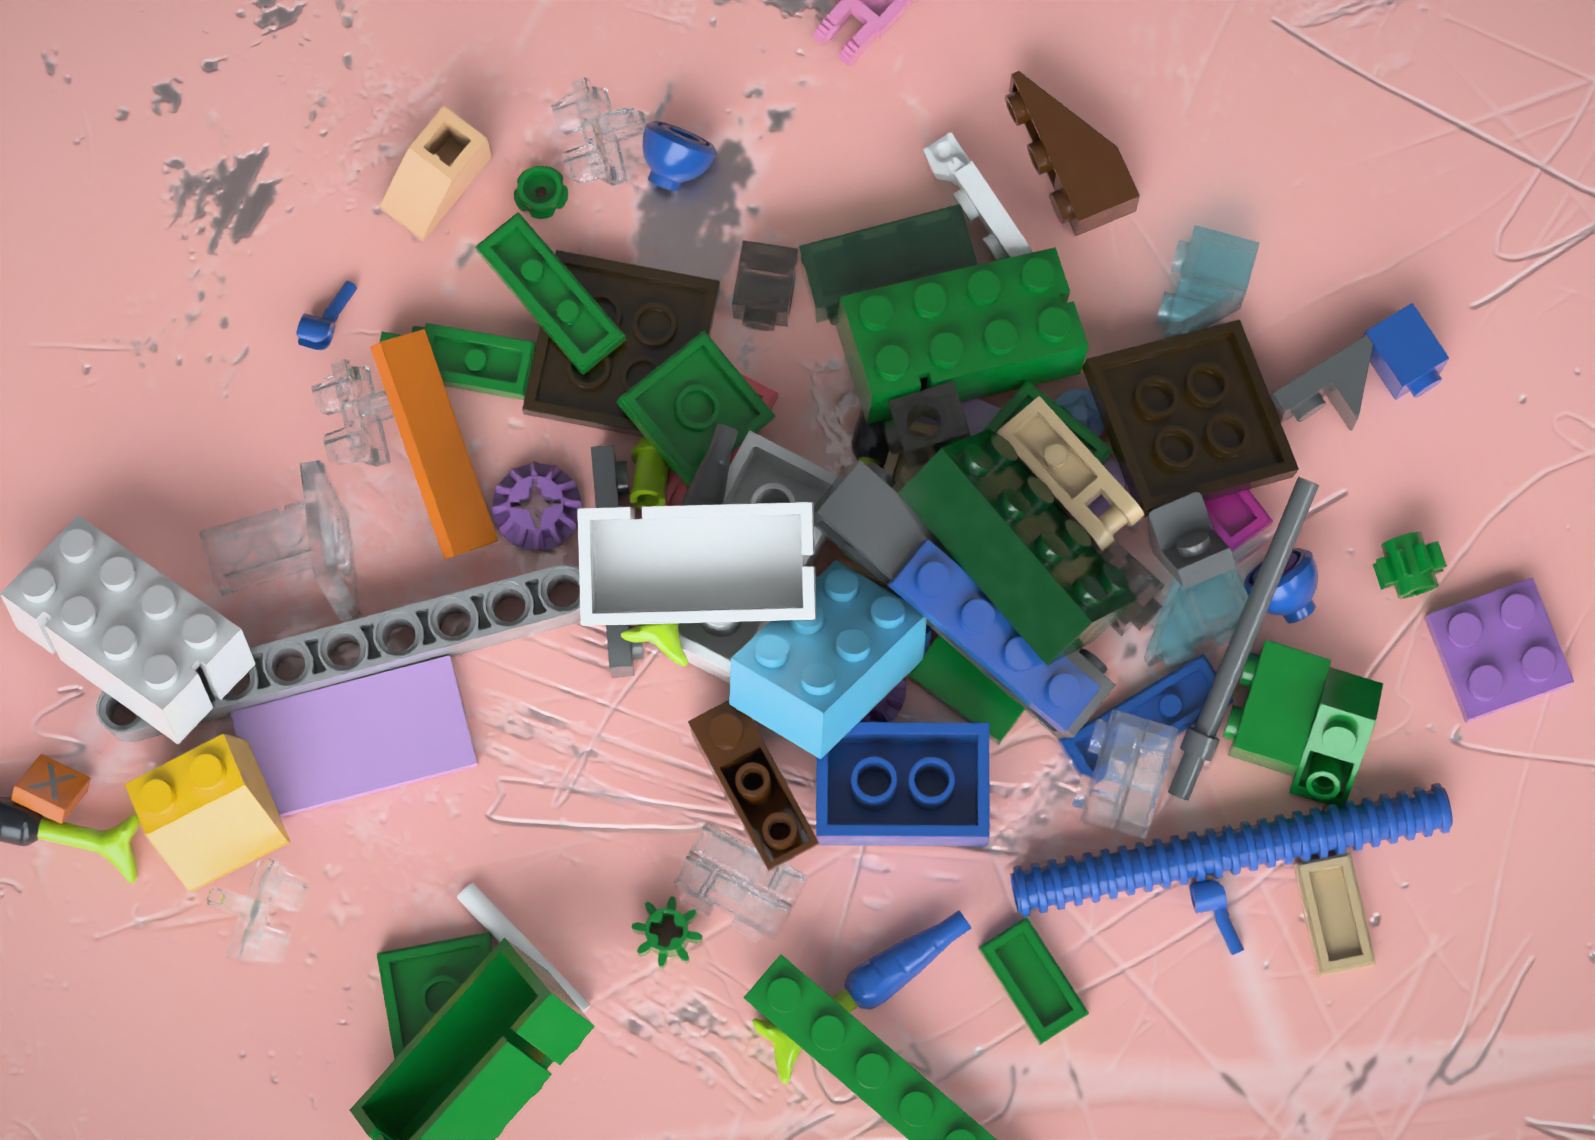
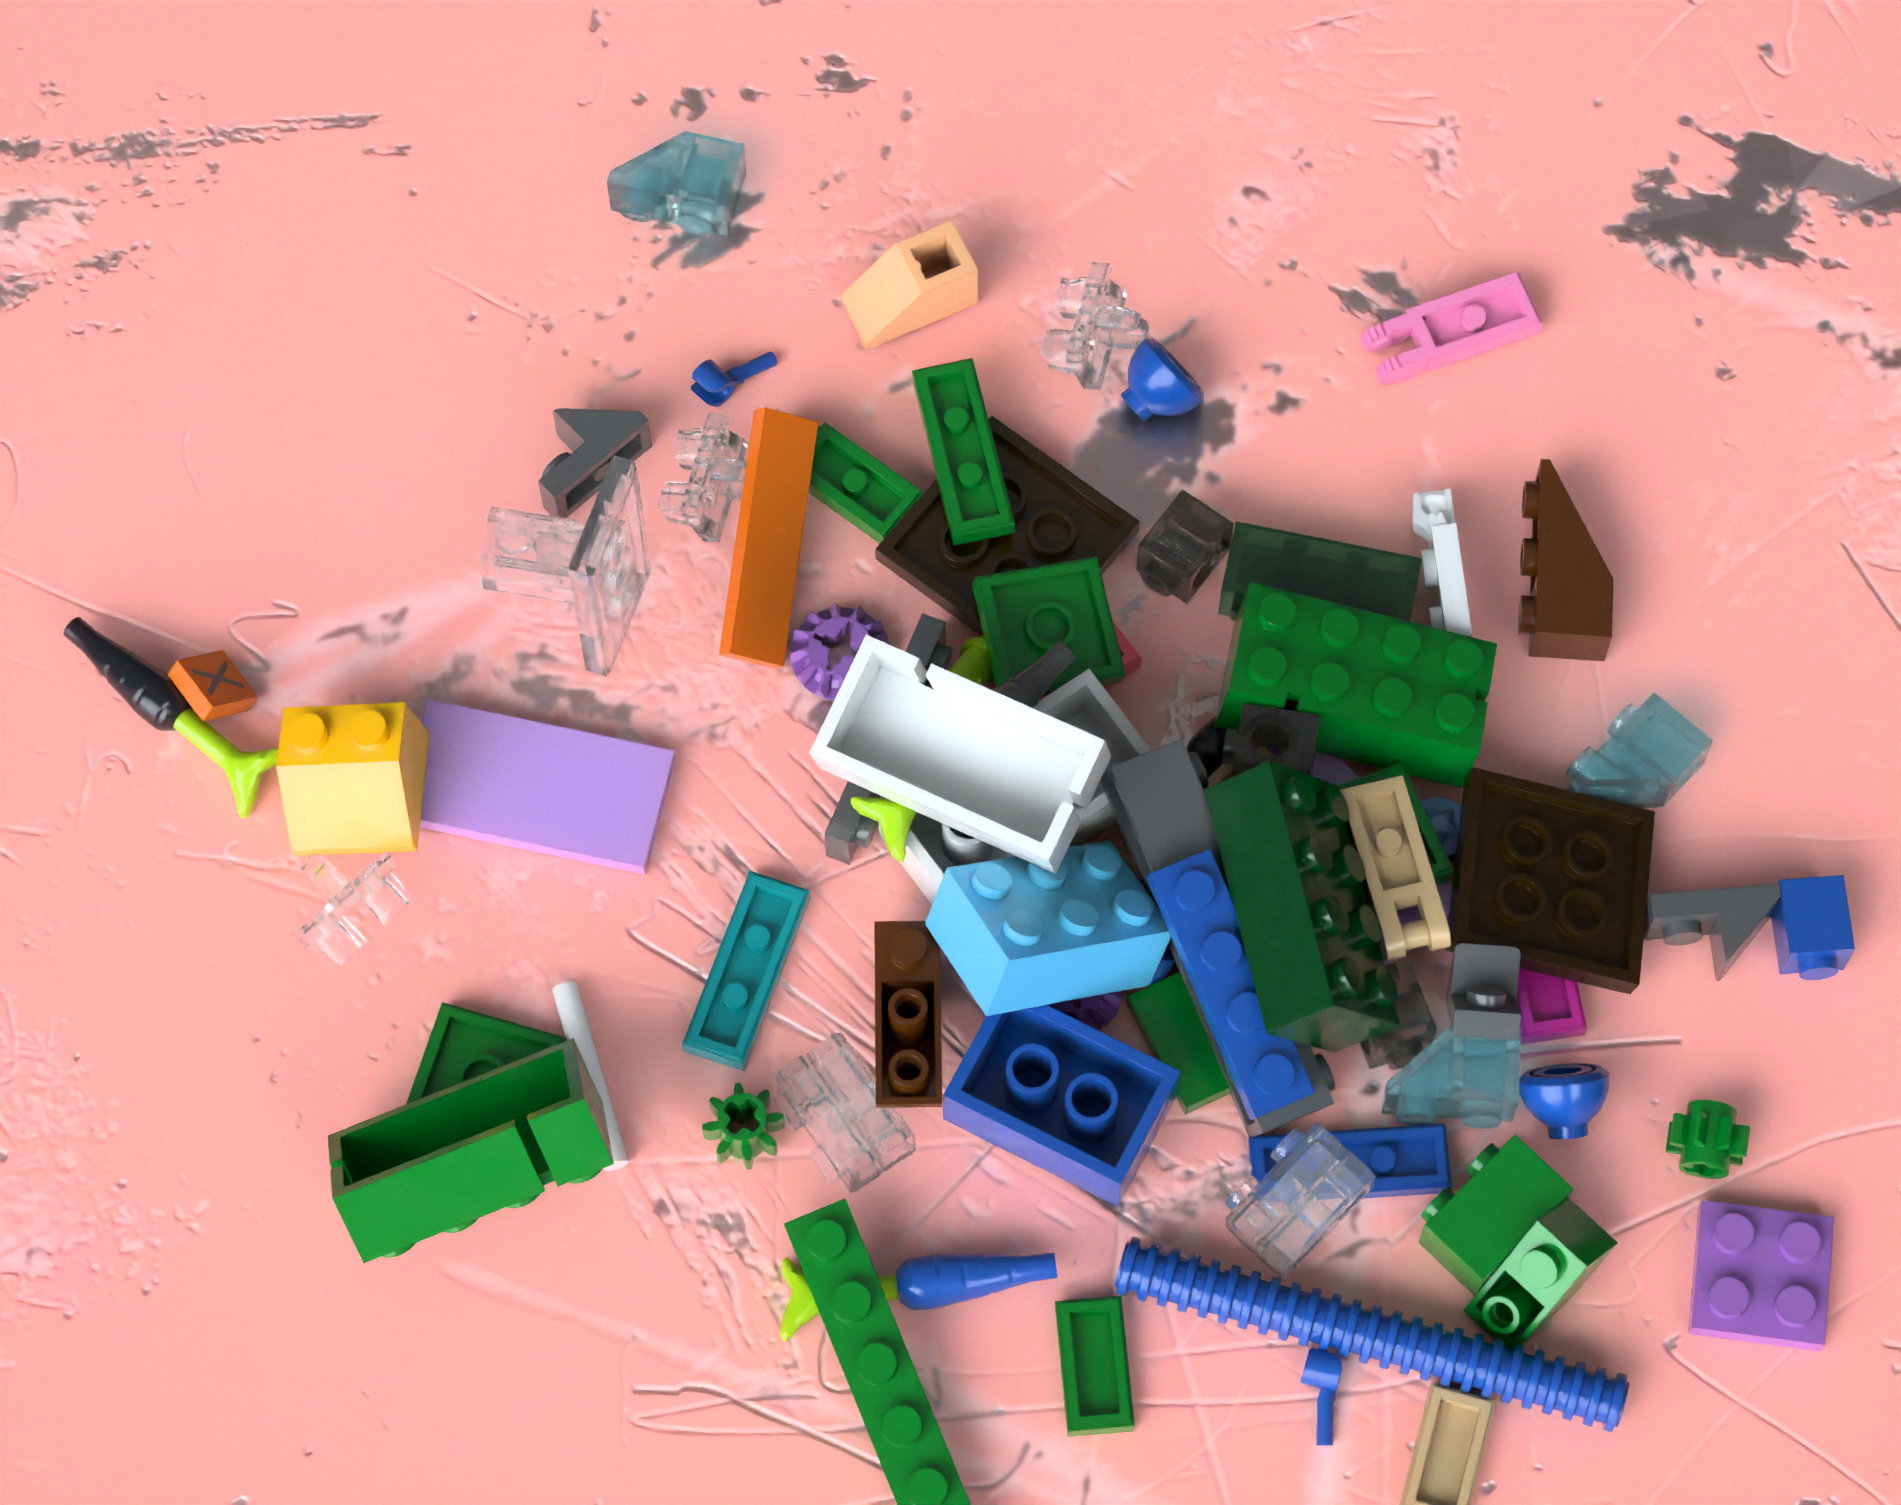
camera: 25 degrees right, 10 degrees down
white piece [0,515,256,744] -> none
light grey beam [96,565,581,742] -> none
green plate [514,166,568,219] -> none
dark grey bar [1168,476,1319,801] -> none
none -> dark grey slope [538,408,652,523]
none -> clear light blue slope [607,131,746,236]
none -> teal tile [682,870,810,1071]

